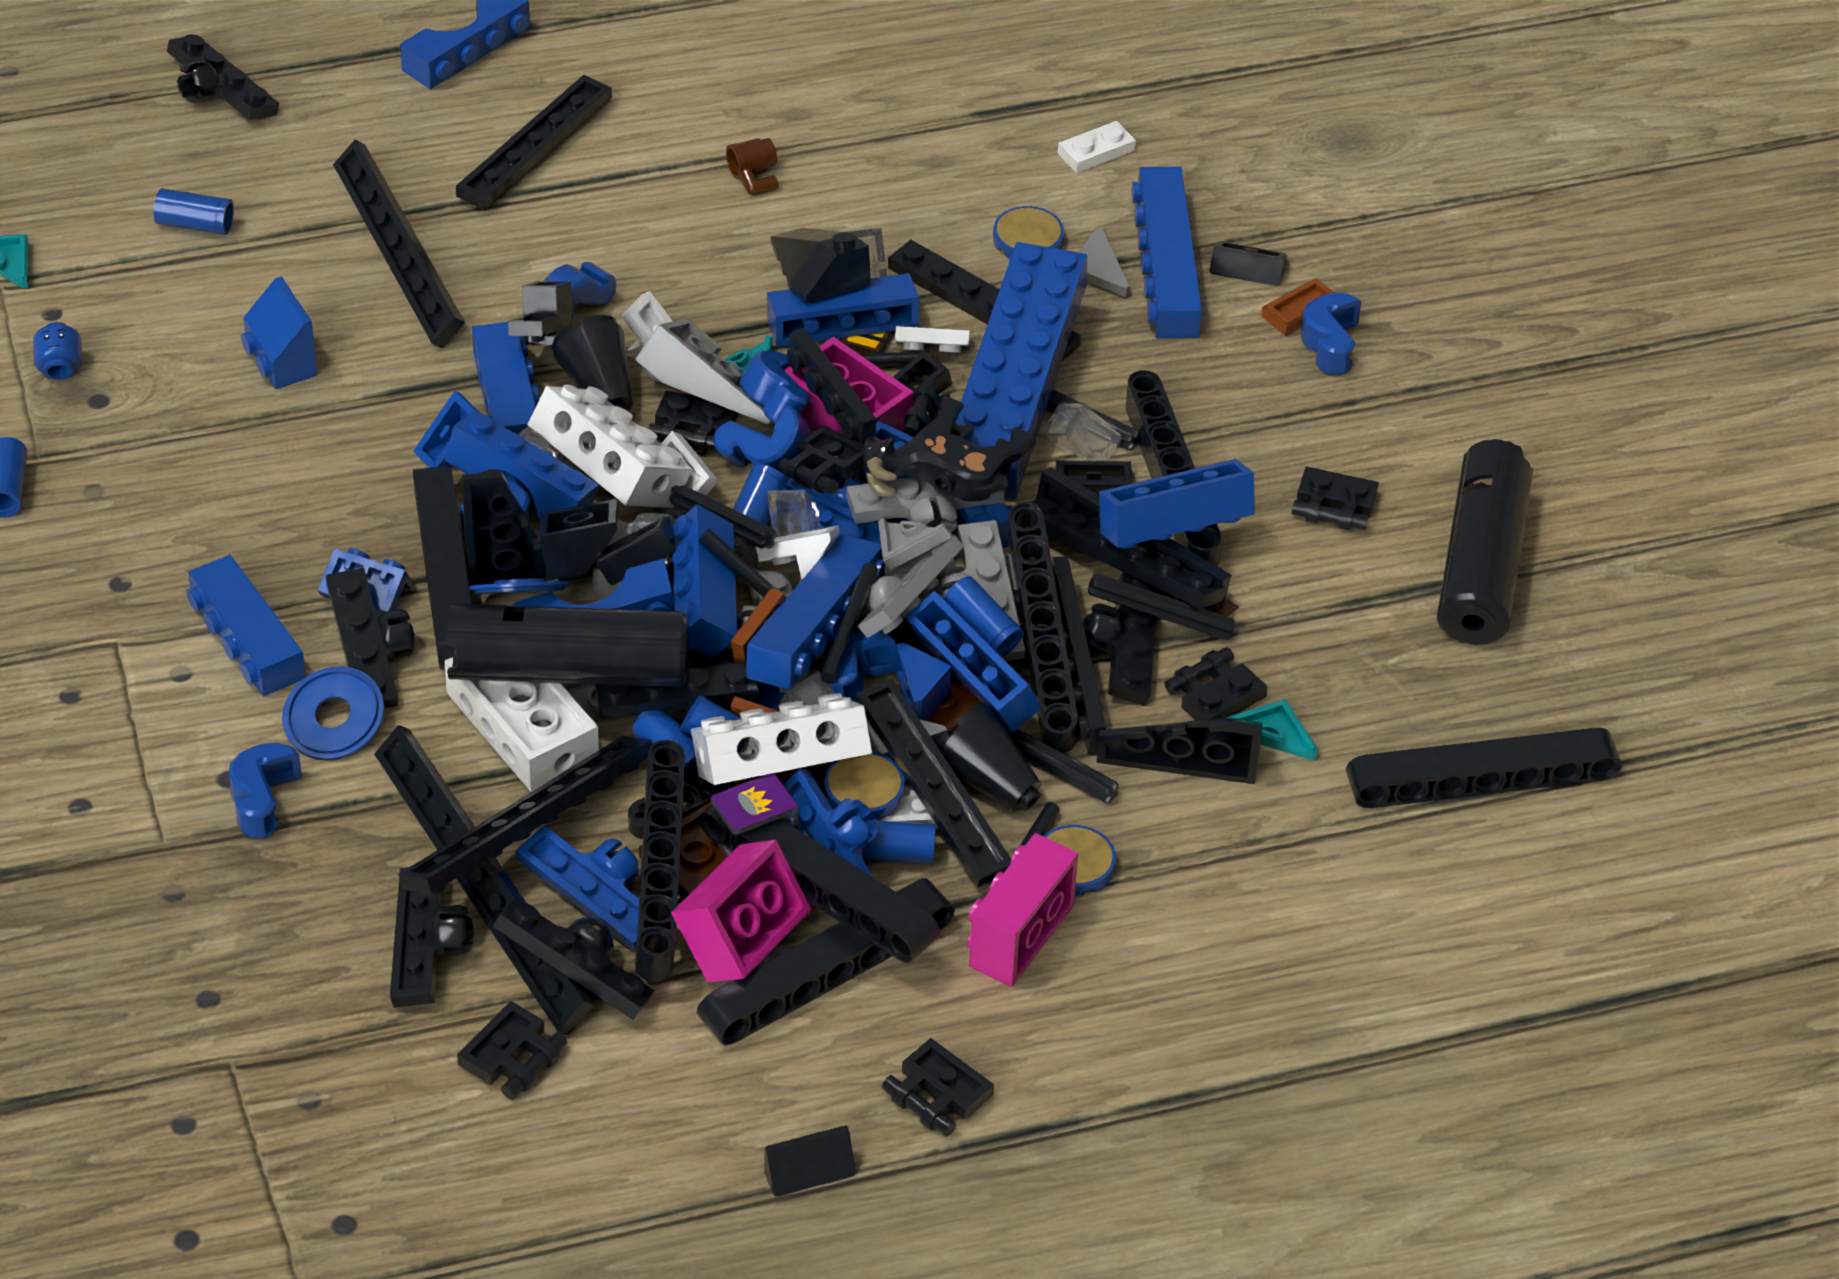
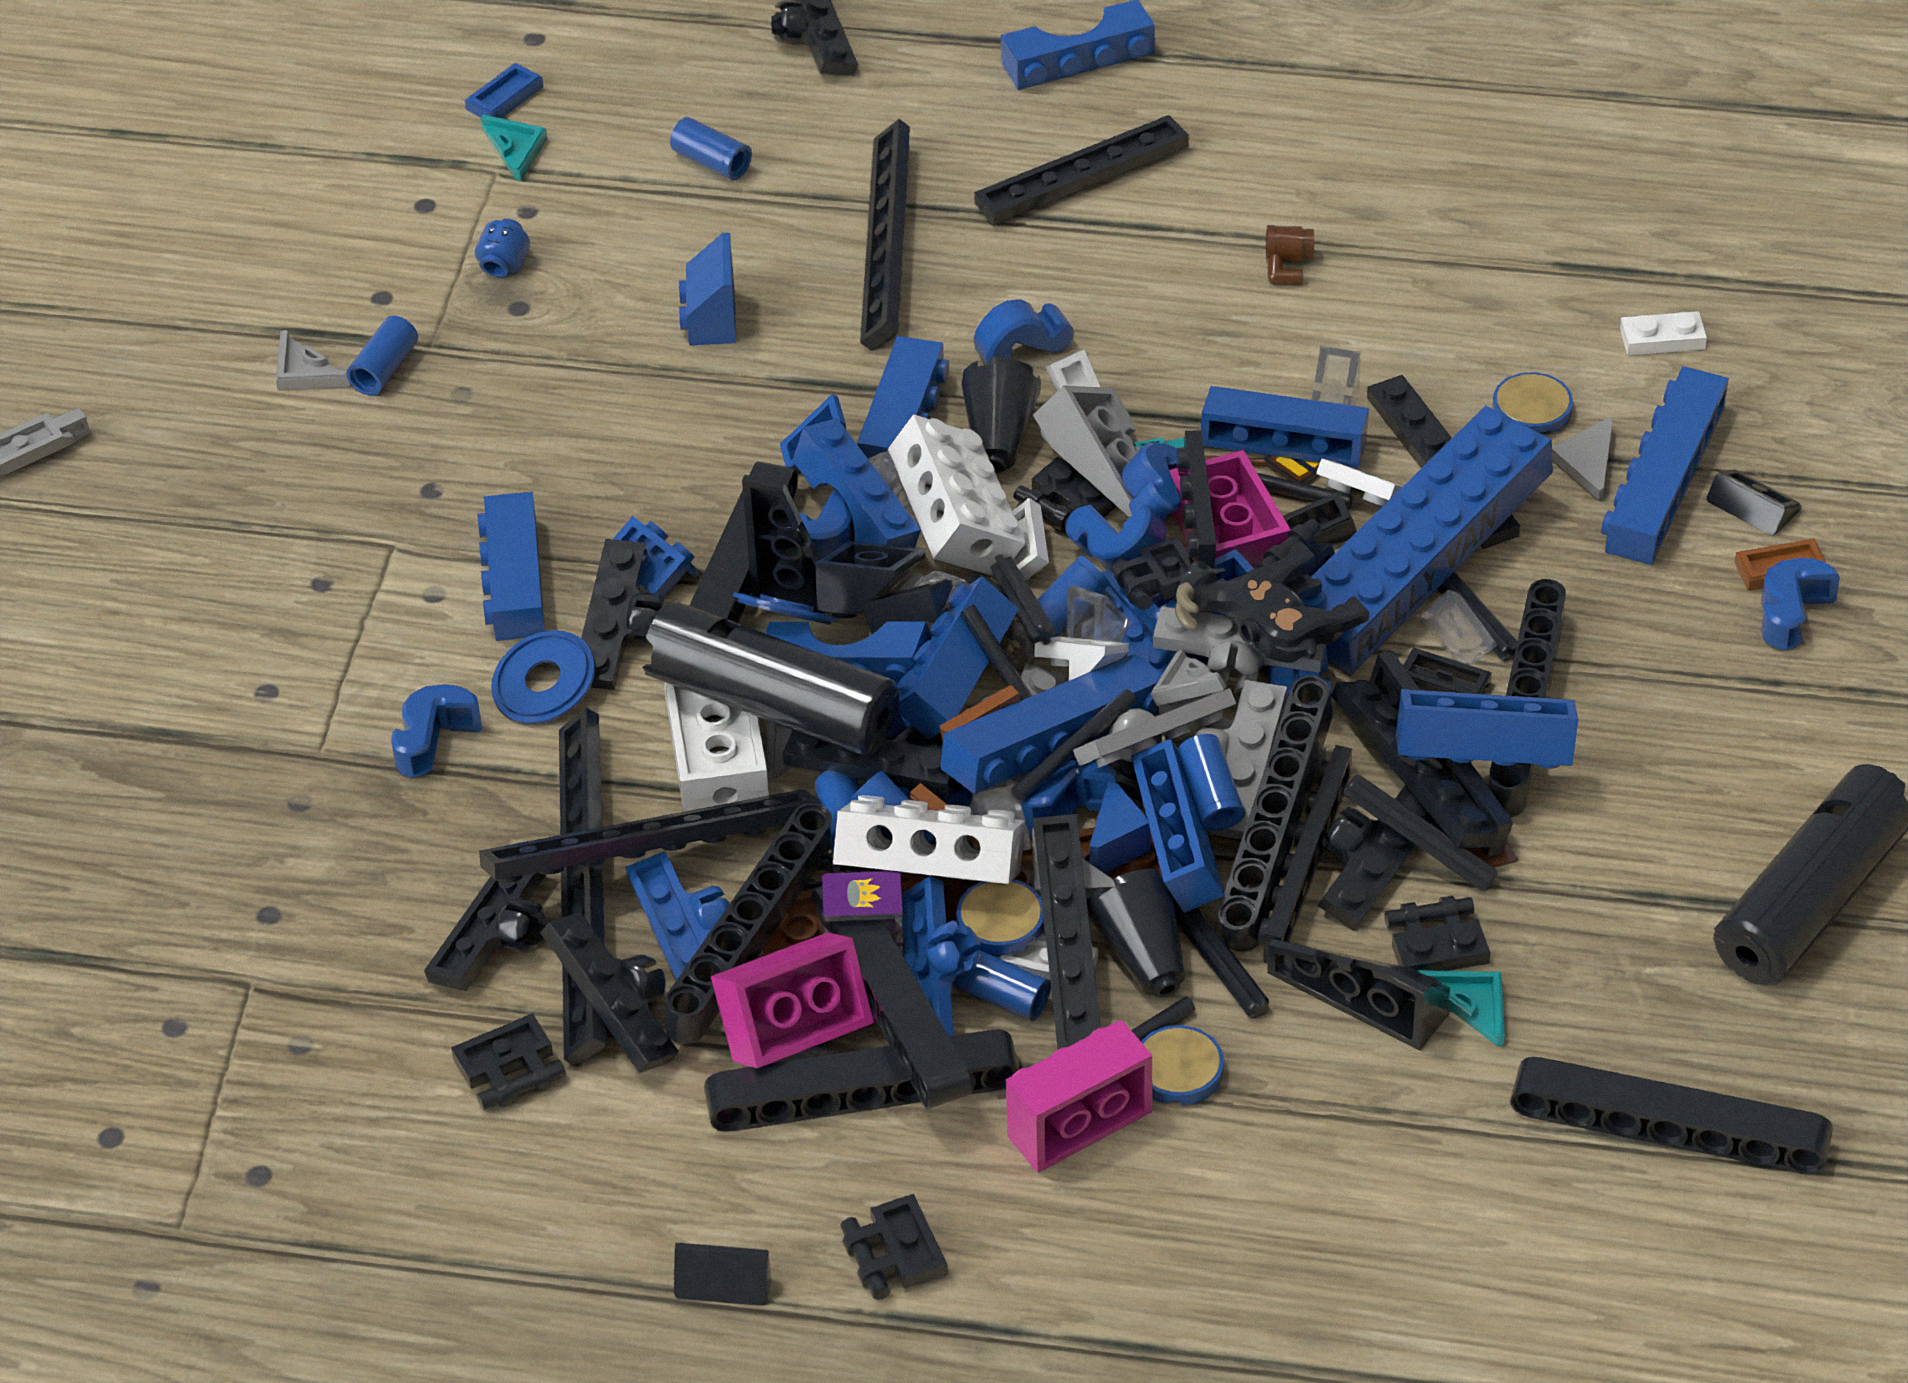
camera: 30 degrees right, 0 degrees up
black brick [508,281,572,345] -> none
black wedge [770,228,871,303] -> none
black plate [1291,466,1379,531] -> none

